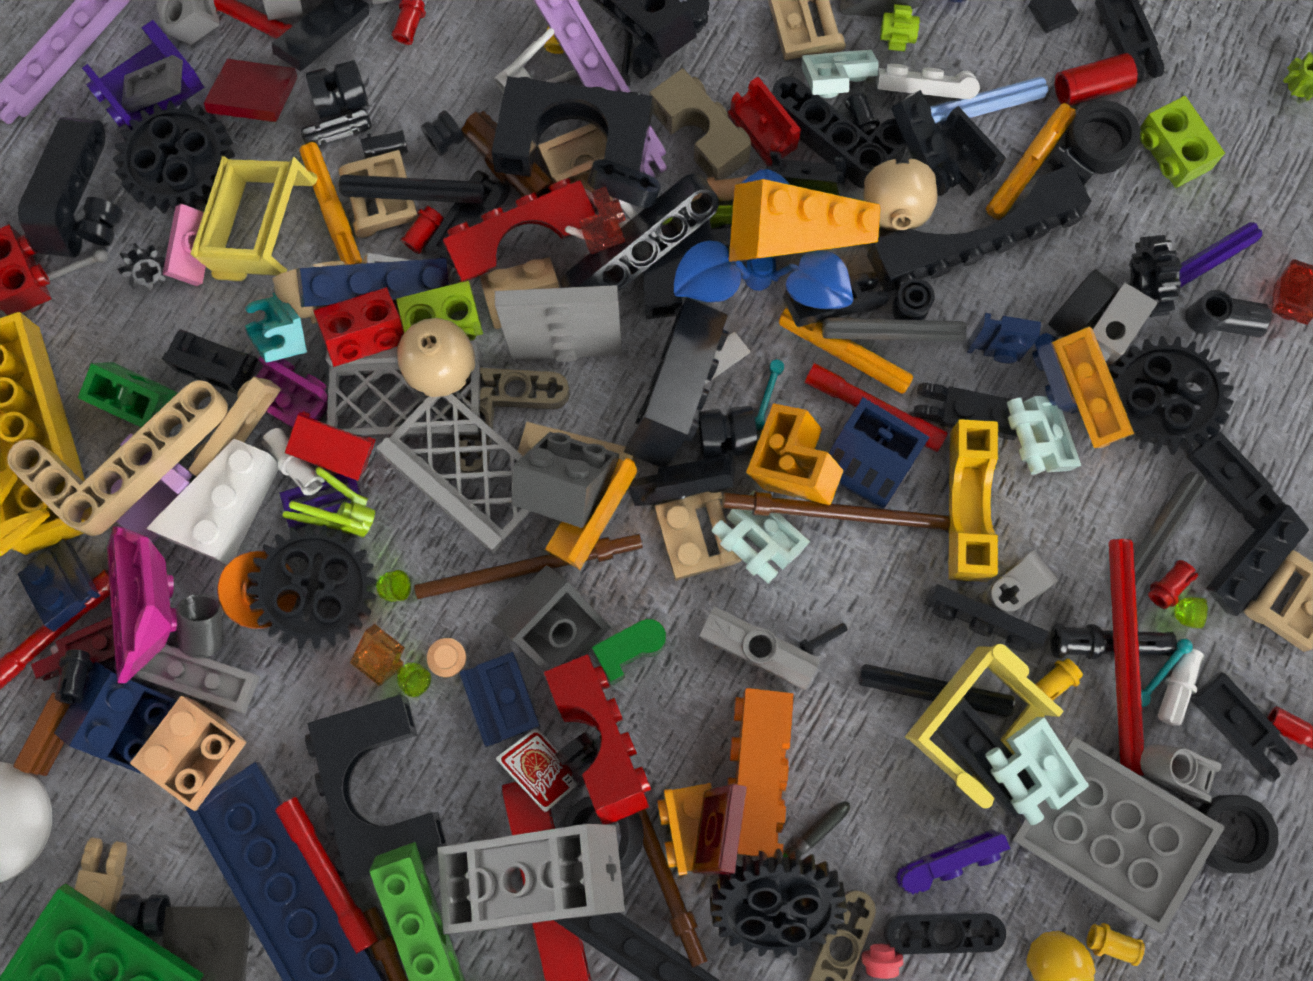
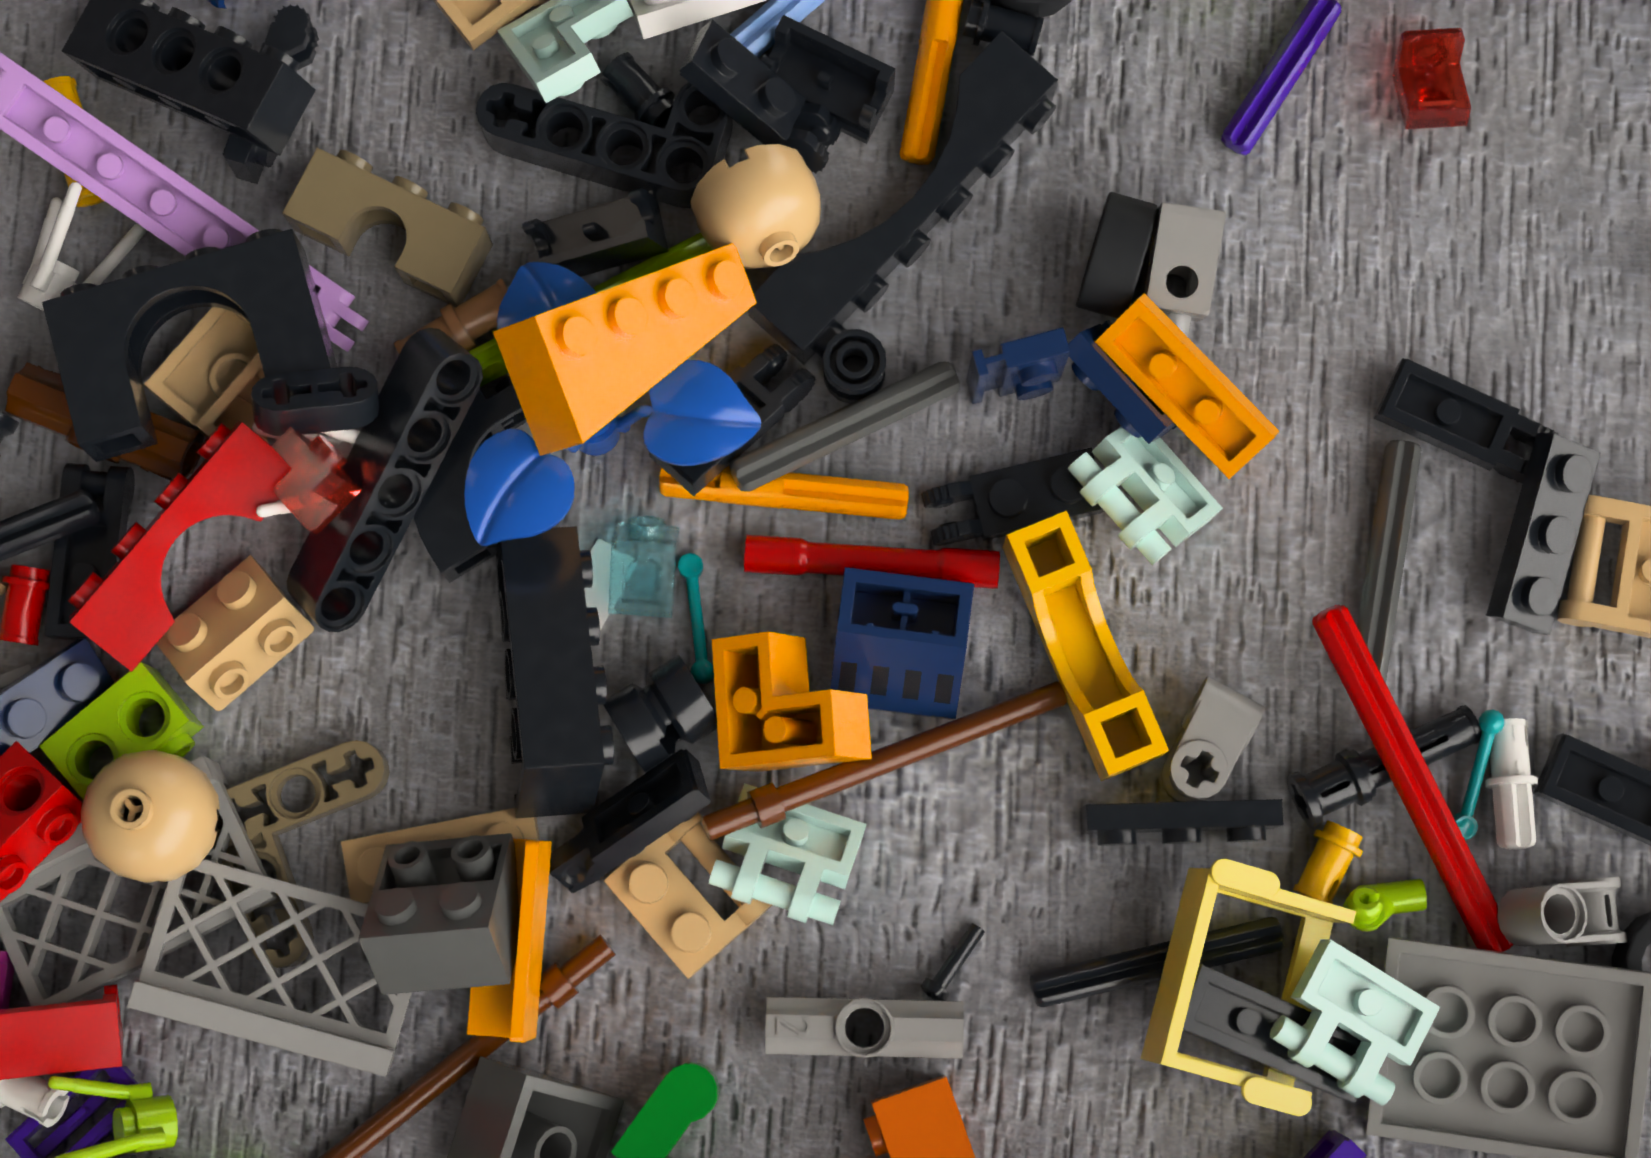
camera: 25 degrees left, 5 degrees up
light grey plate [495,285,622,362] -> none
black hinge [620,28,633,88] -> none
red hinge [727,77,801,167] -> none
black gear [1109,336,1234,455] -> none
black gear [1129,235,1182,317] -> none
red pin [1148,560,1198,609] -> none
clear neon green hinge [1174,597,1208,629] -> none
black piece [1185,290,1272,338] -> none
none -> clear light blue bracket [608,516,680,618]
none -> lime arm [1343,878,1427,932]

